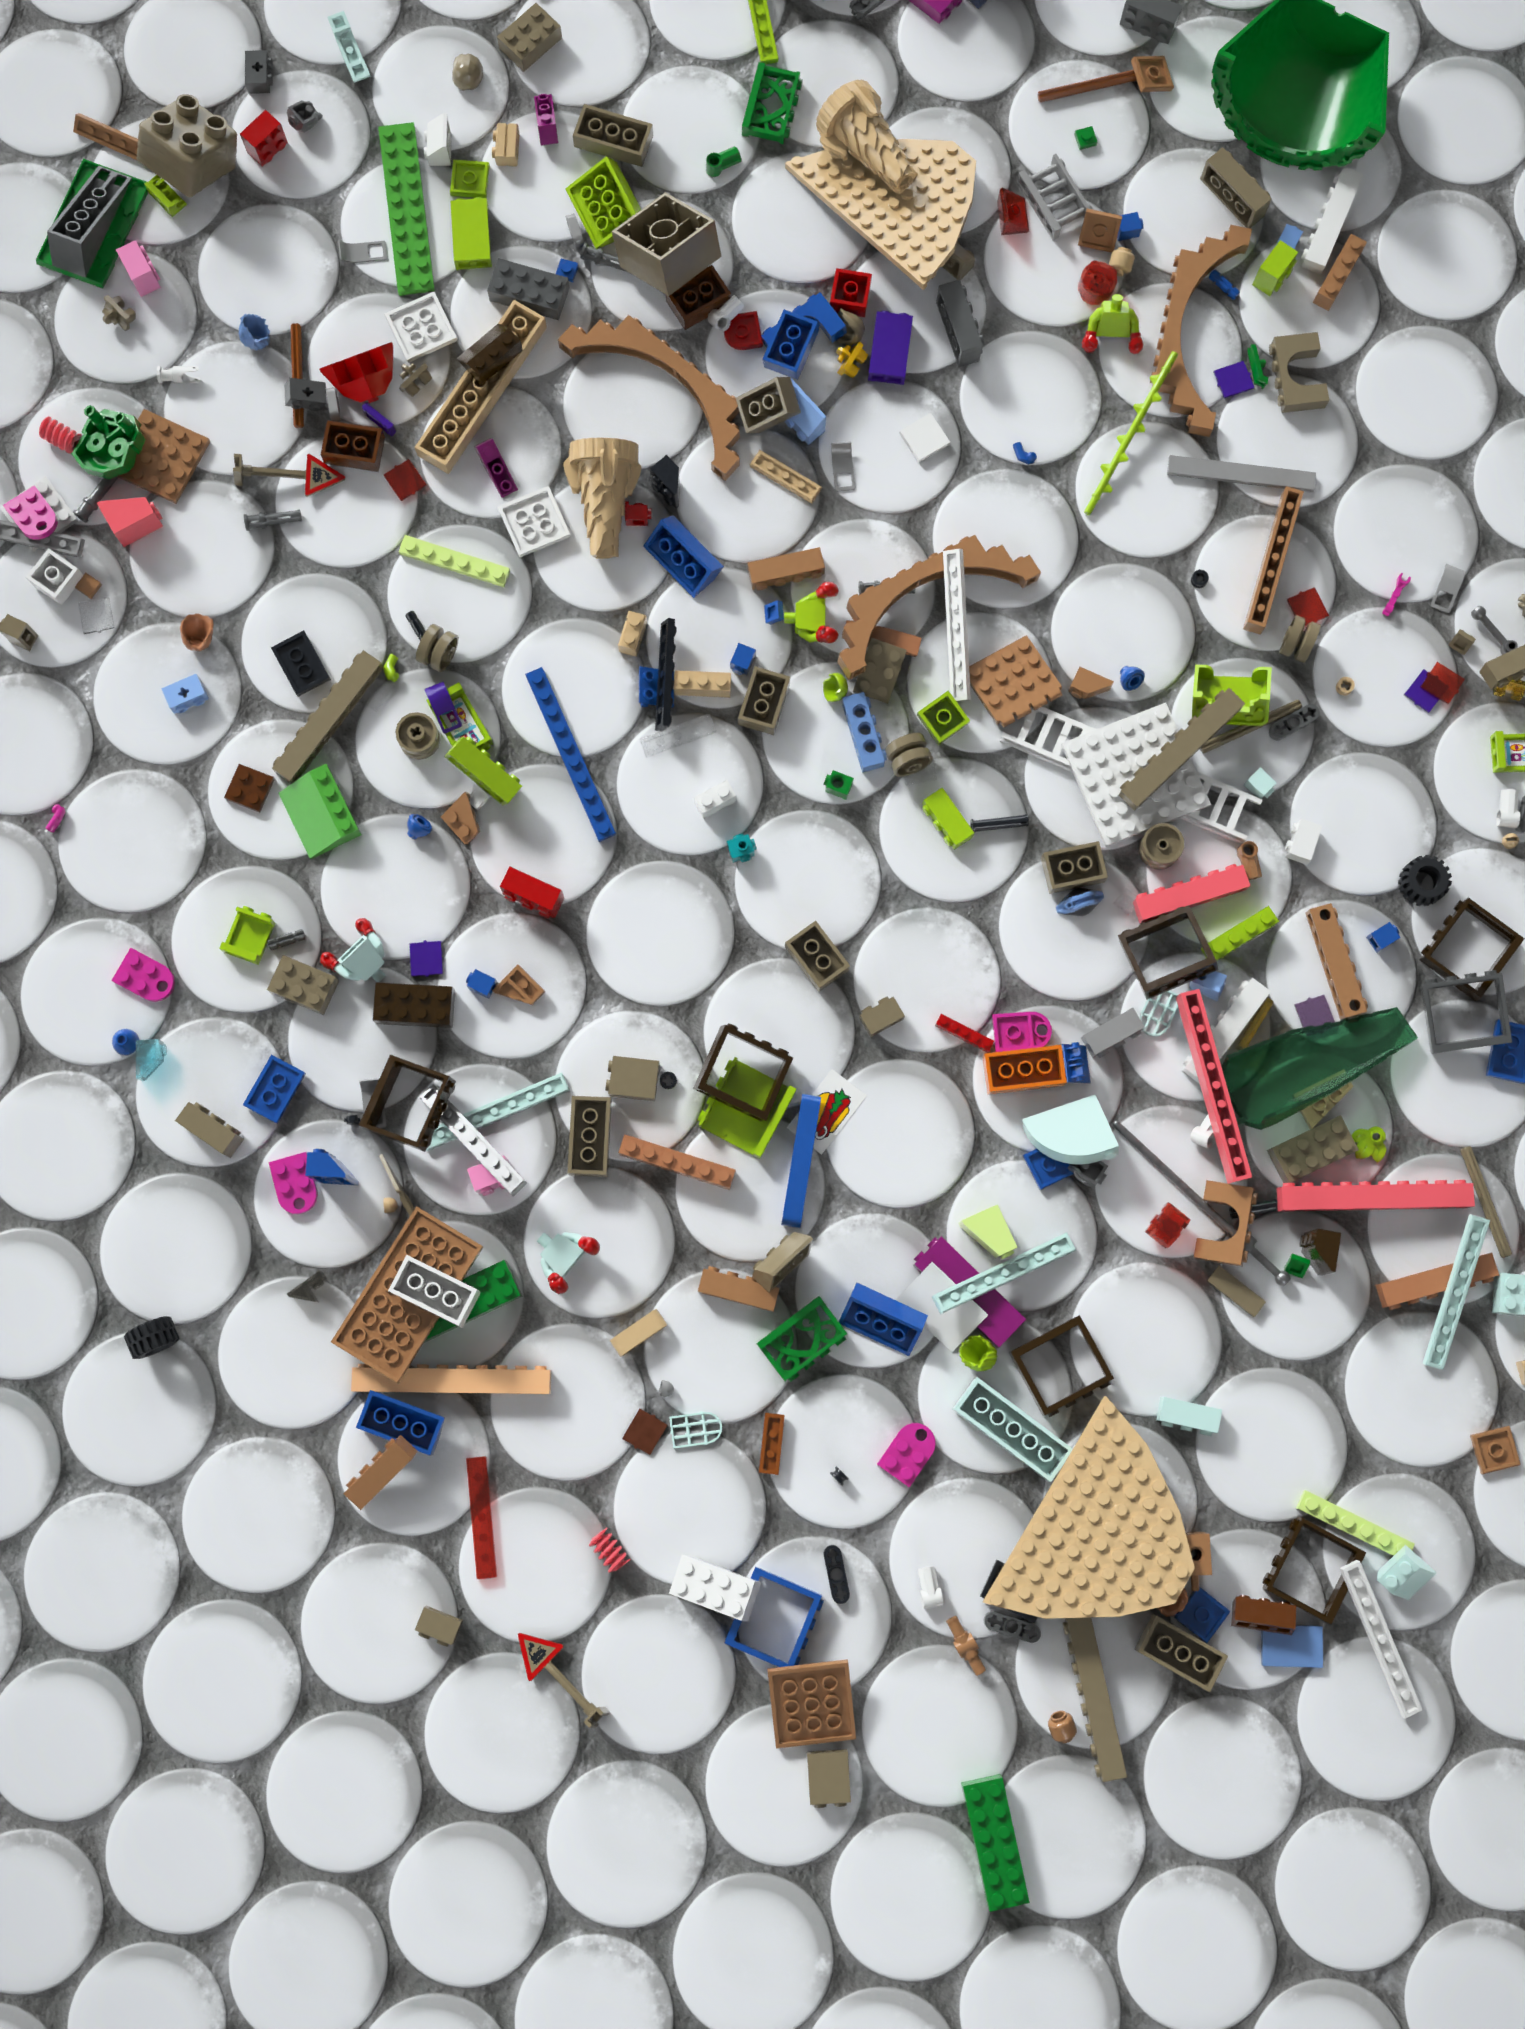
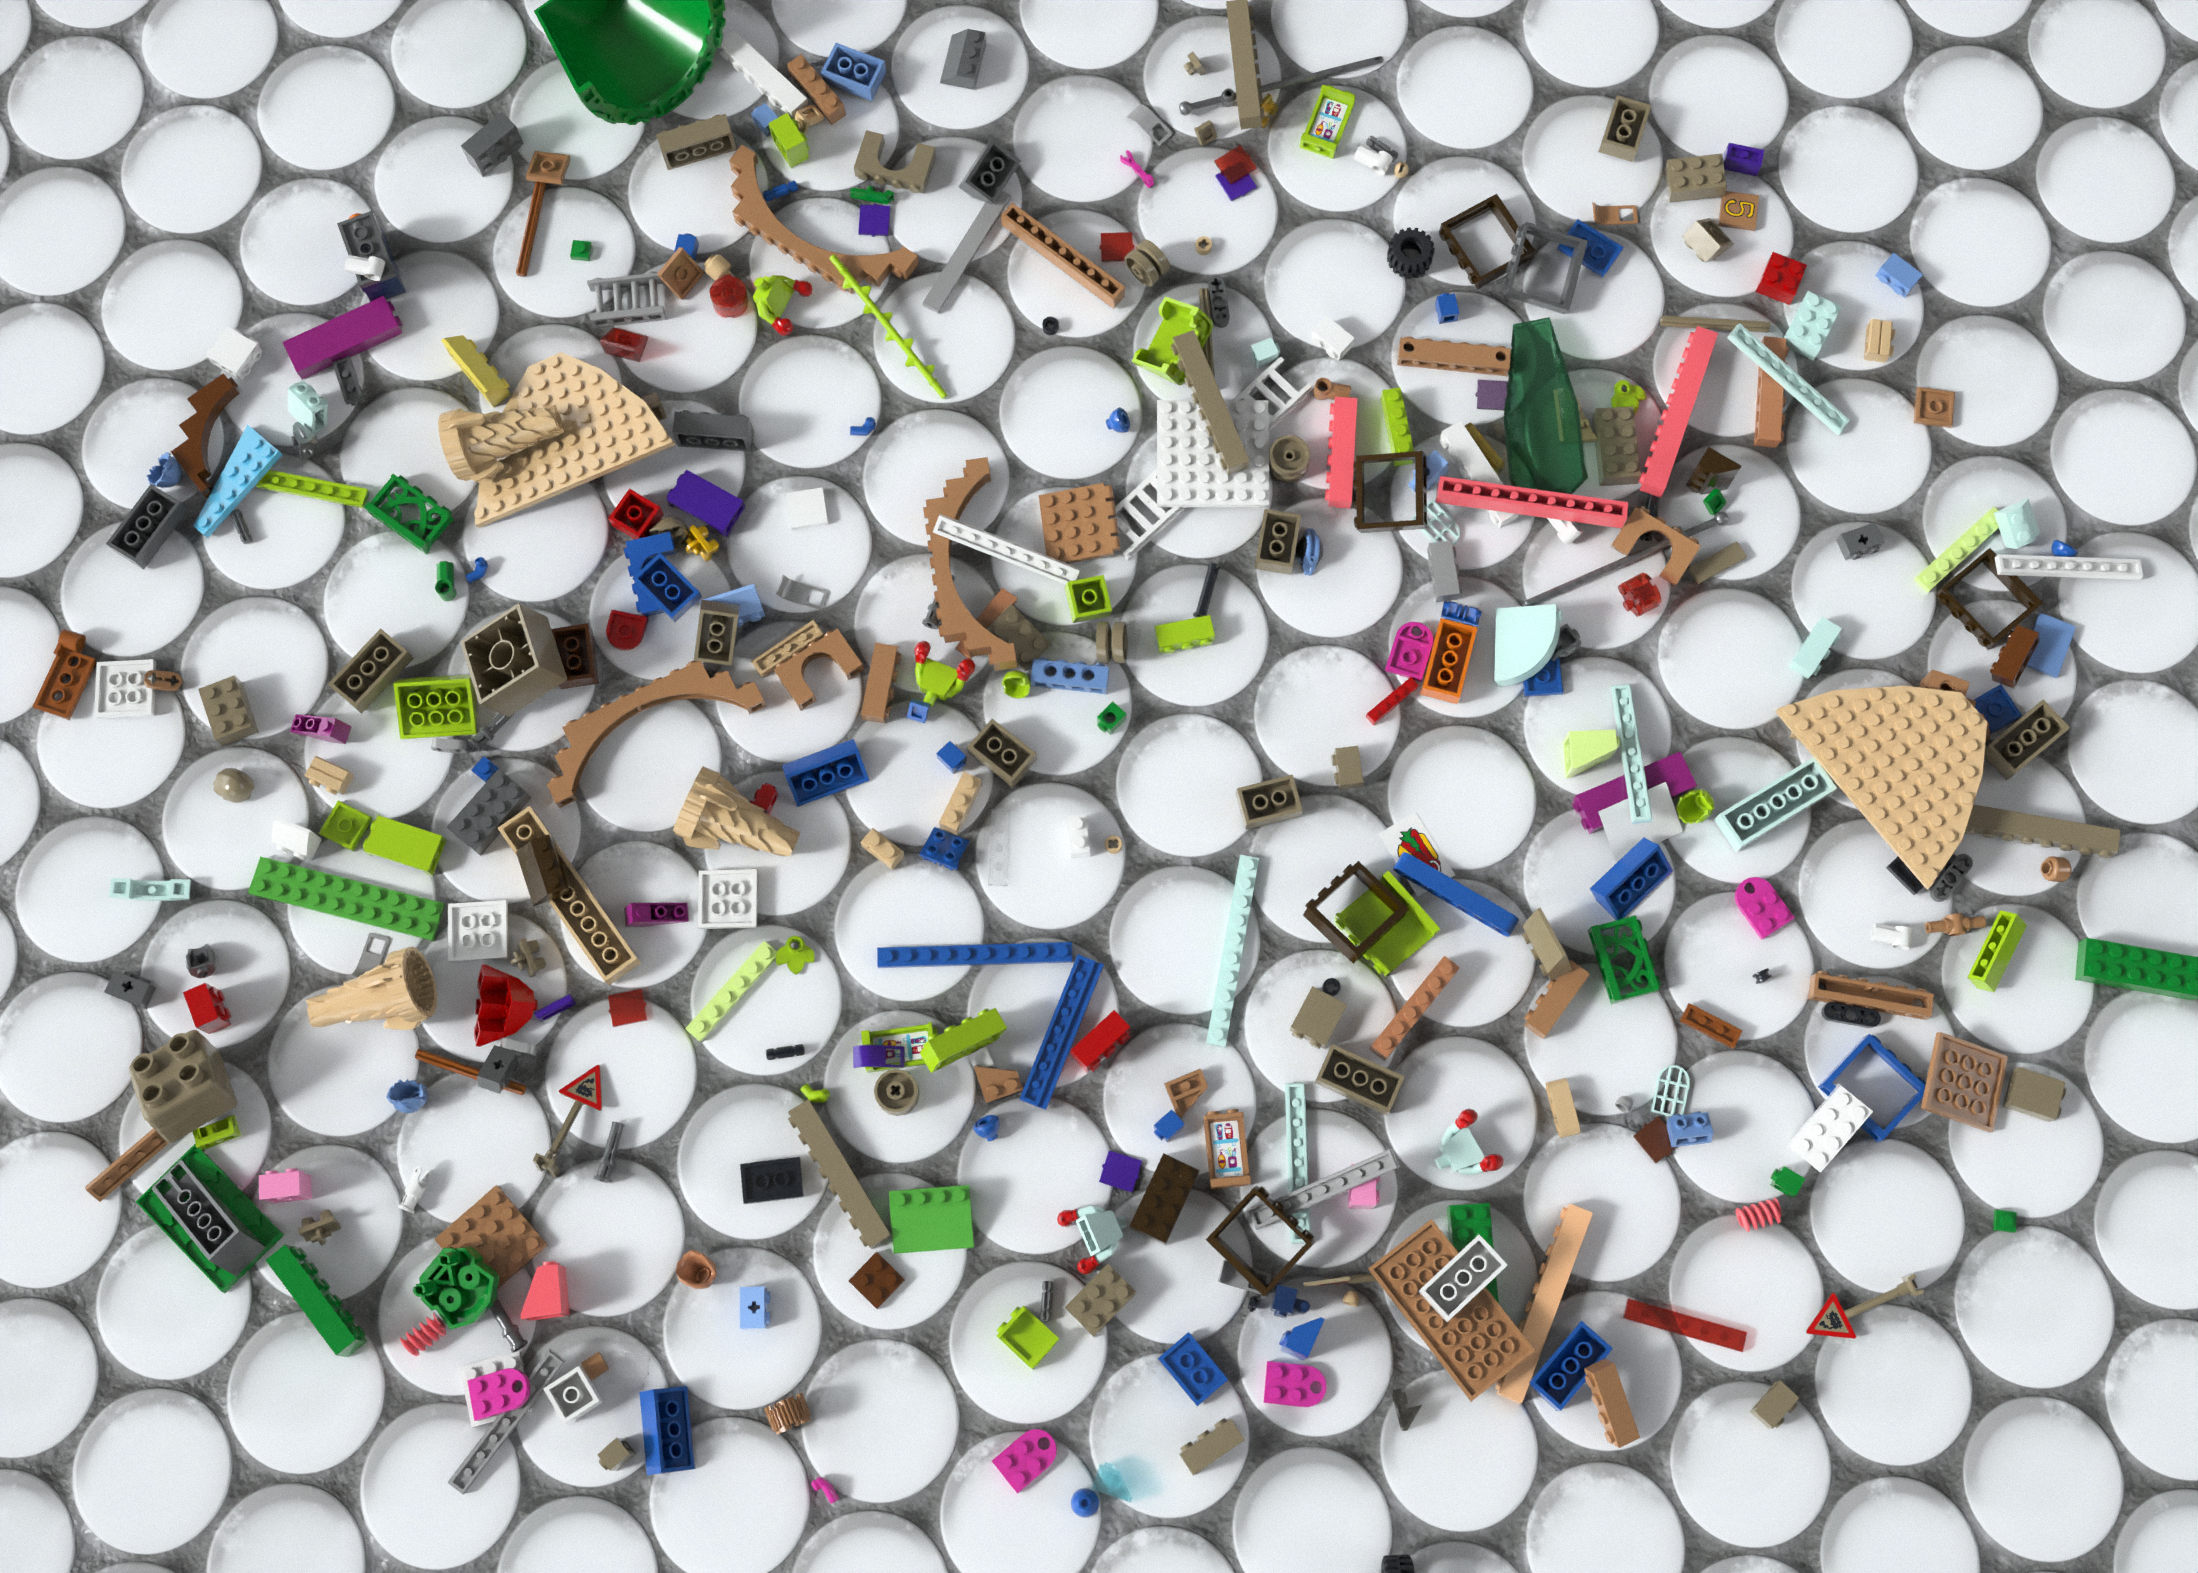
camera: 65 degrees left, 5 degrees down
reddish brown brick [320,420,385,472] -> none
dark tan wheel [416,624,459,672] -> none
black slope [650,454,680,509] -> none
black plate [655,618,677,732] -> none
white piece [708,295,744,332] -> none
teal brick [727,833,757,863] -> none
dark brown window [1009,1315,1114,1417] -> none
medium nougat slope [1068,666,1114,699] -> none
none -> green brick [266,1244,367,1357]
none -> tan cone [306,946,437,1030]
none -> light yellow slope [441,335,511,408]
none -> blue arm [465,557,488,583]
none -> blue slope [639,1386,695,1476]
none -> medium nougat brick [764,1393,811,1435]
none -> medium nougat arch [774,628,864,711]
none -> lime plate [775,936,815,975]
none -> tan bracket [794,104,824,134]
none -> medium blue brick [821,43,886,101]
none -> dark grey slope [940,29,986,90]
none -> dark grey slope [958,139,1021,204]
none -> blue plate [1019,954,1104,1110]
none -> tan bush [1105,835,1122,854]
none -> panel [1203,1109,1251,1189]
none -> light aqua plate [1206,855,1259,1048]
none -> dark blue brick [1270,1284,1310,1318]
none -> medium blue brick [1667,1112,1714,1147]
none -> green brick [1770,1166,1805,1198]
none -> medium nougat piece [1808,971,1934,1020]
none -> dark grey brick [1836,522,1885,560]
none -> lime brick [1967,910,2027,992]
none -> green plate [1993,1210,2017,1233]
none -> blue brick [2051,540,2078,557]

